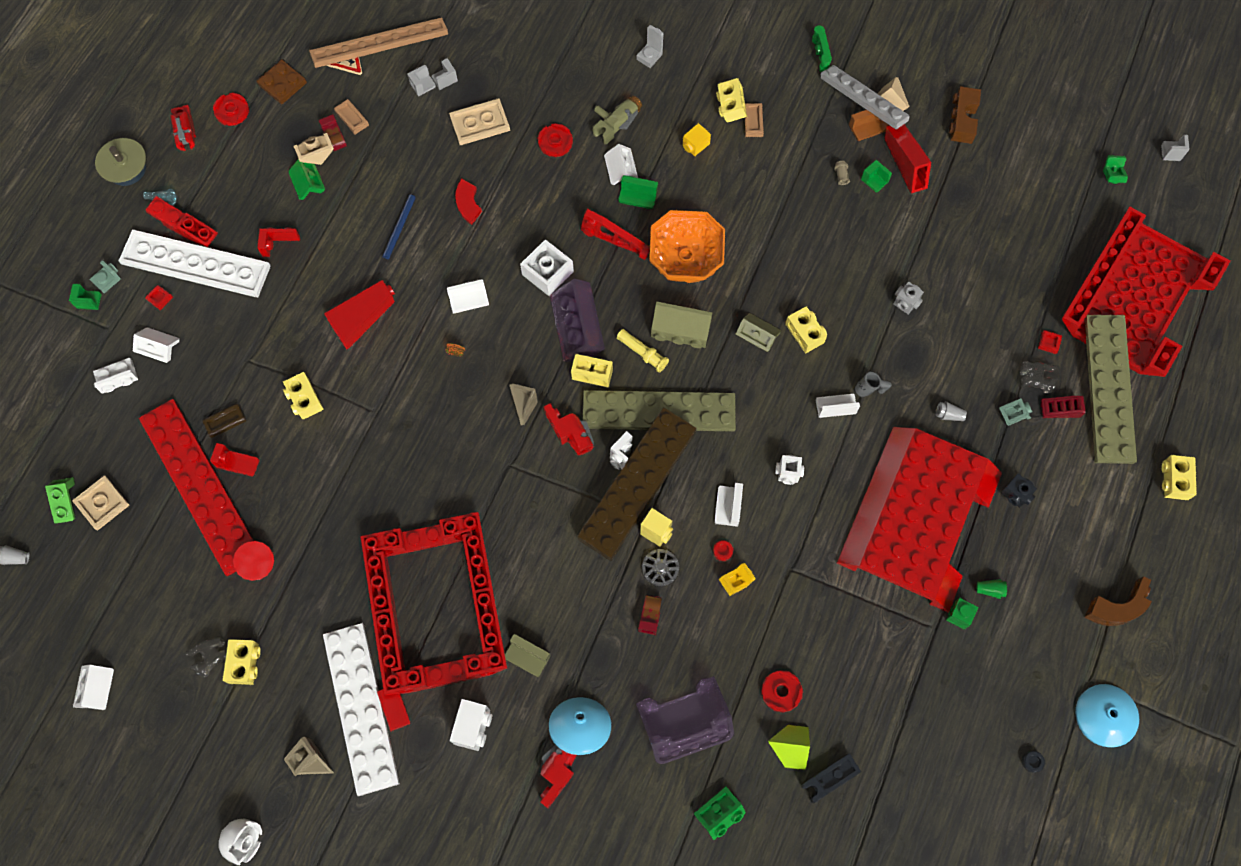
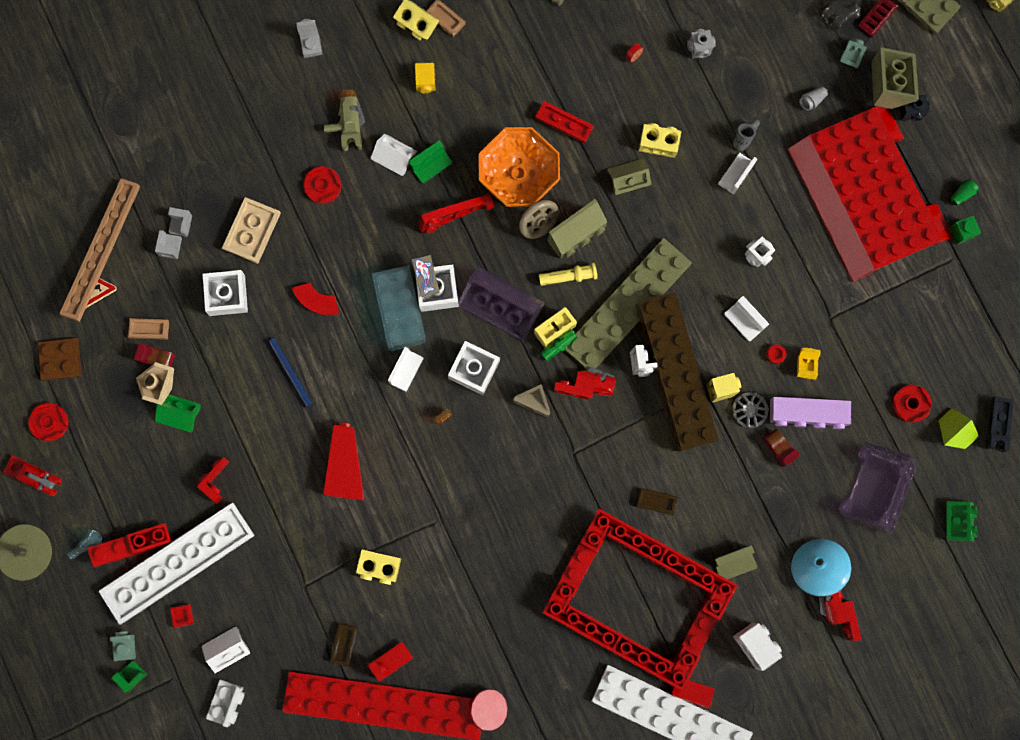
camera: 55 degrees left, 10 degrees up
none -> white brick [203,270,248,316]
none -> clear light blue brick [372,265,427,351]
none -> tile [412,255,440,297]
none -> white brick [448,341,500,395]
none -> dark tan plate [519,200,559,239]
none -> red plate [535,101,594,144]
none -> green pin [541,328,578,361]
none -> red tile [626,43,643,62]
none -> dark brown tile [636,488,678,516]
none -> lavender brick [770,397,851,429]
none -> olive slope [871,47,919,109]

